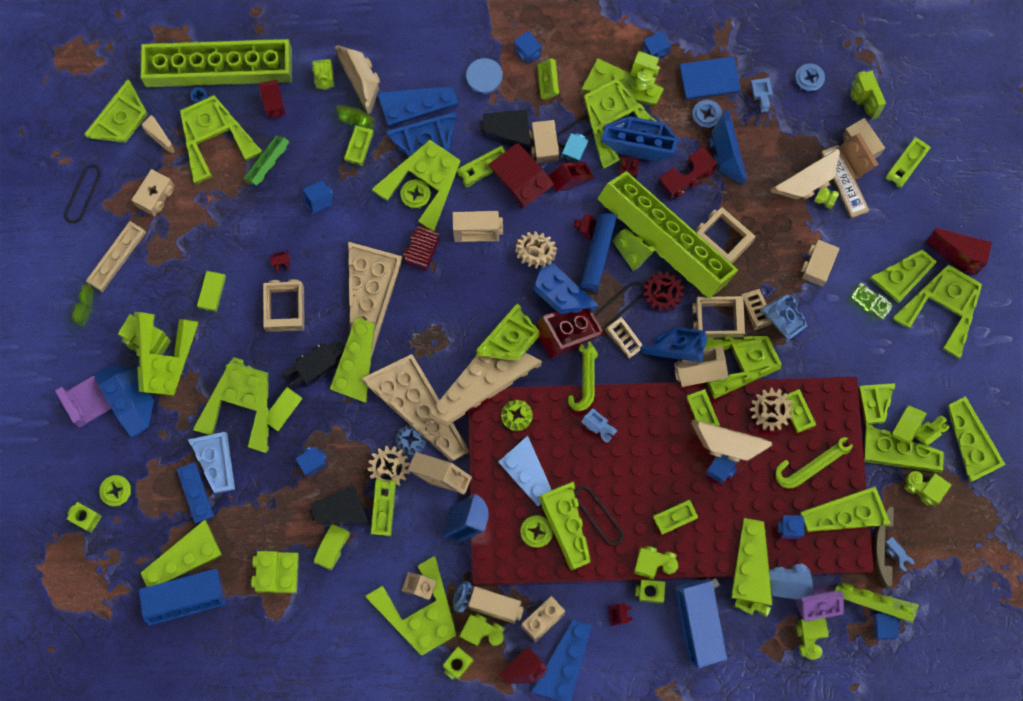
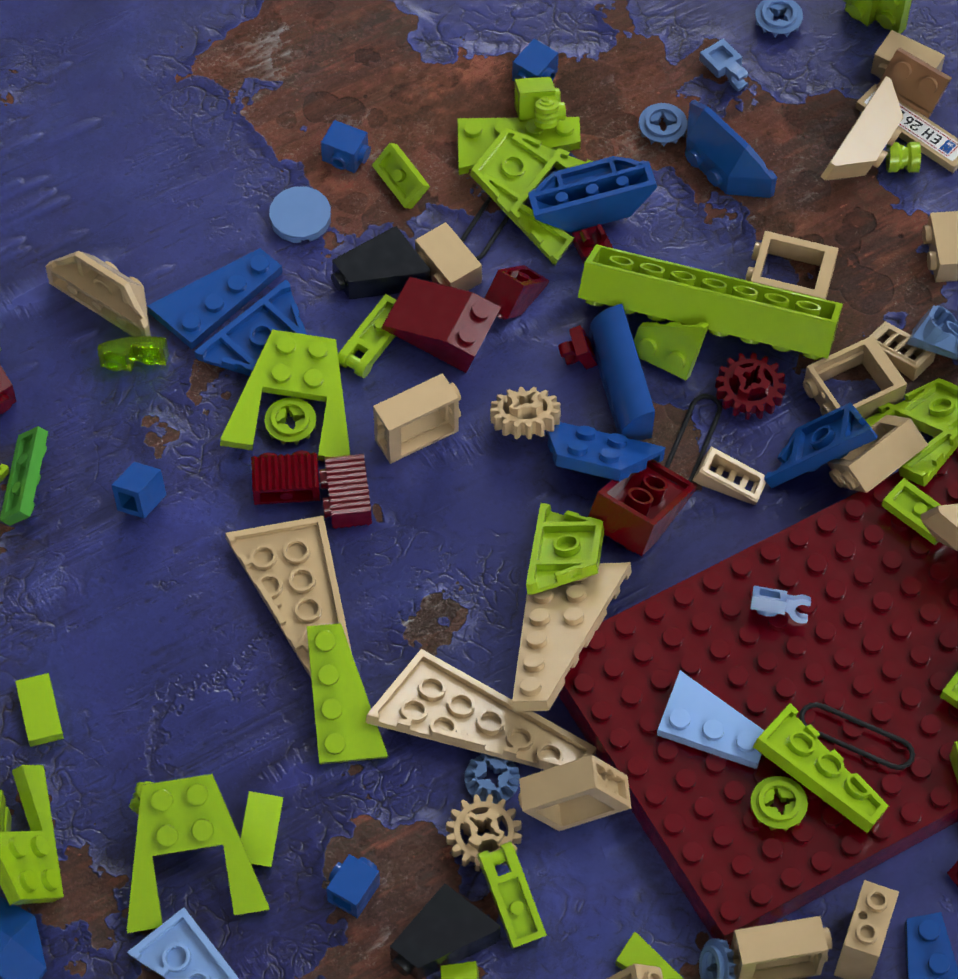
camera: 30 degrees left, 15 degrees down
tan window [263,279,304,332] -> none
dark red tile [270,250,290,273] -> none
black hinge [282,340,345,389] -> none
lime brick [312,59,335,90] -> none
lime plate [344,125,374,166] -> none
blue brick [441,494,488,543] -> none
lime gear [501,399,533,431] -> none
medium azure brick [561,133,588,163] -> none
lime piece [568,341,598,411] -> none
dark red arch [657,146,717,201] -> none
blue tile [679,57,741,100] -> none
none -> dark red brick [251,450,320,505]

